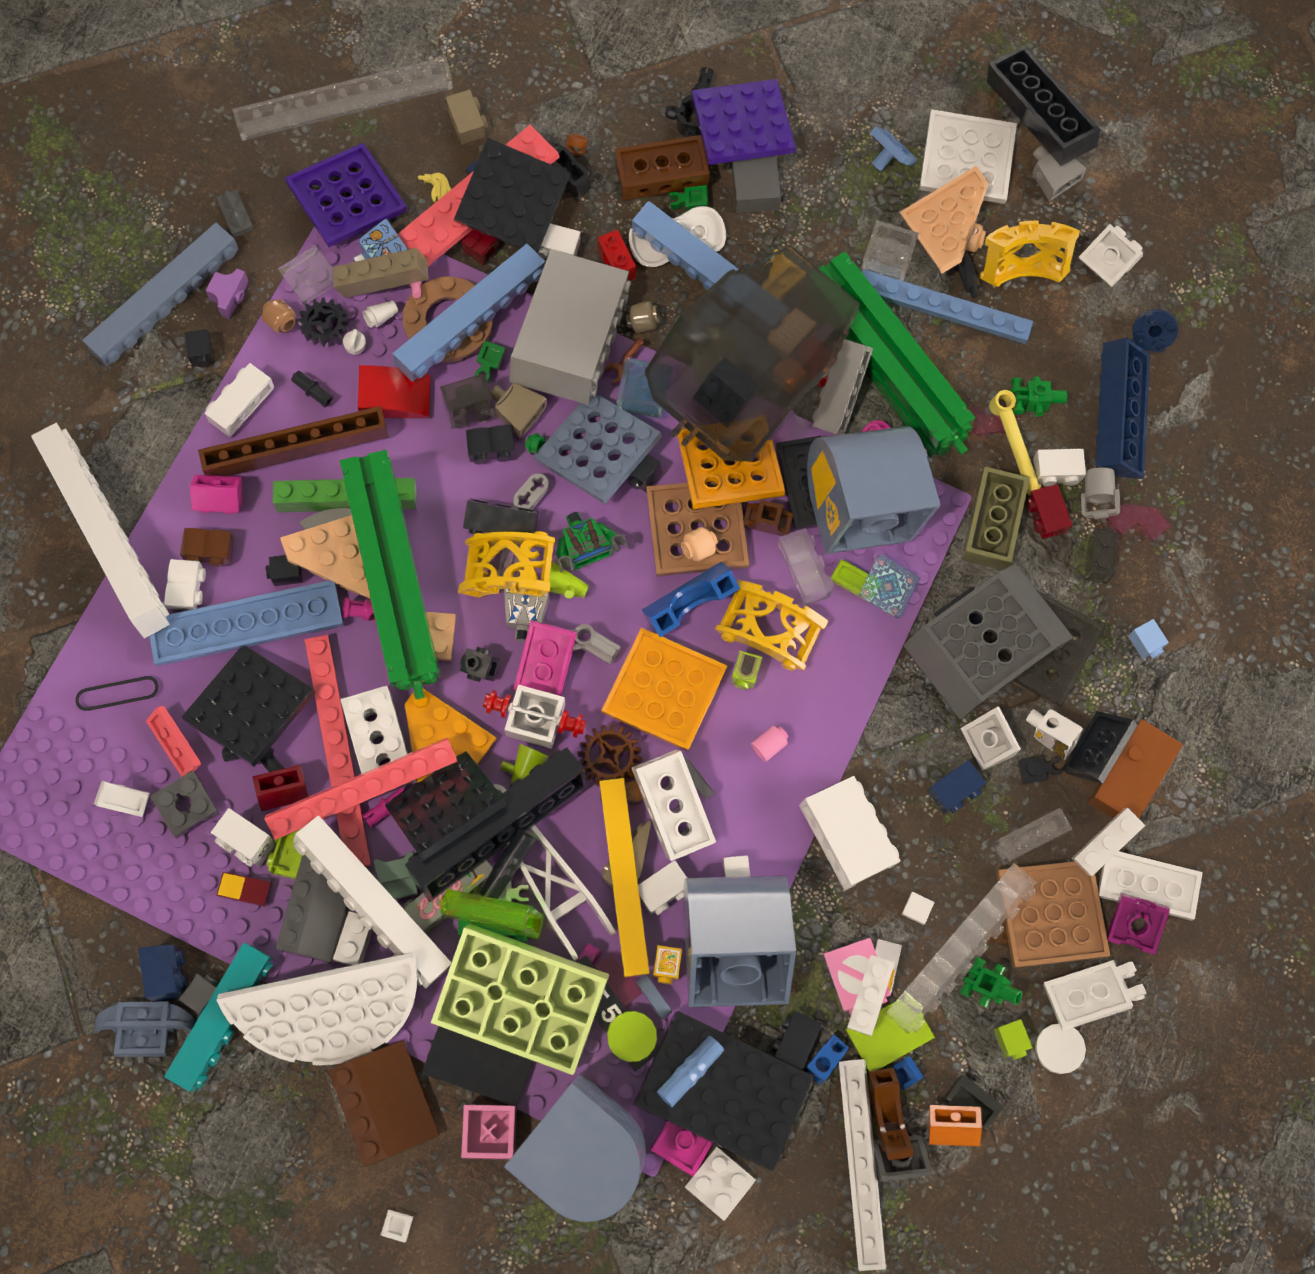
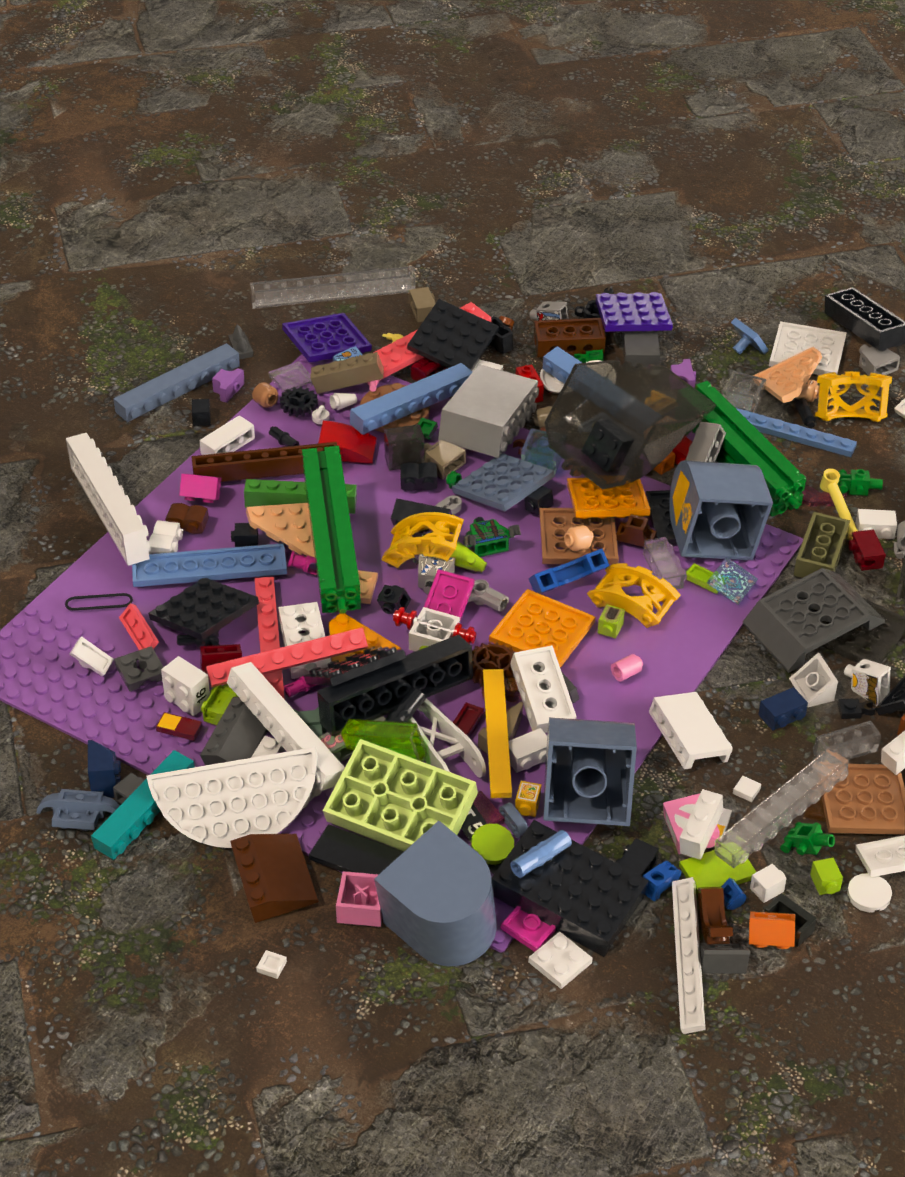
camera: 10 degrees right, 30 degrees down
none -> dark red tile [453,702,484,737]
none -> light grey torso [530,301,569,333]
none -> medium lavender brick [669,359,696,390]
none -> white brick [750,864,787,903]

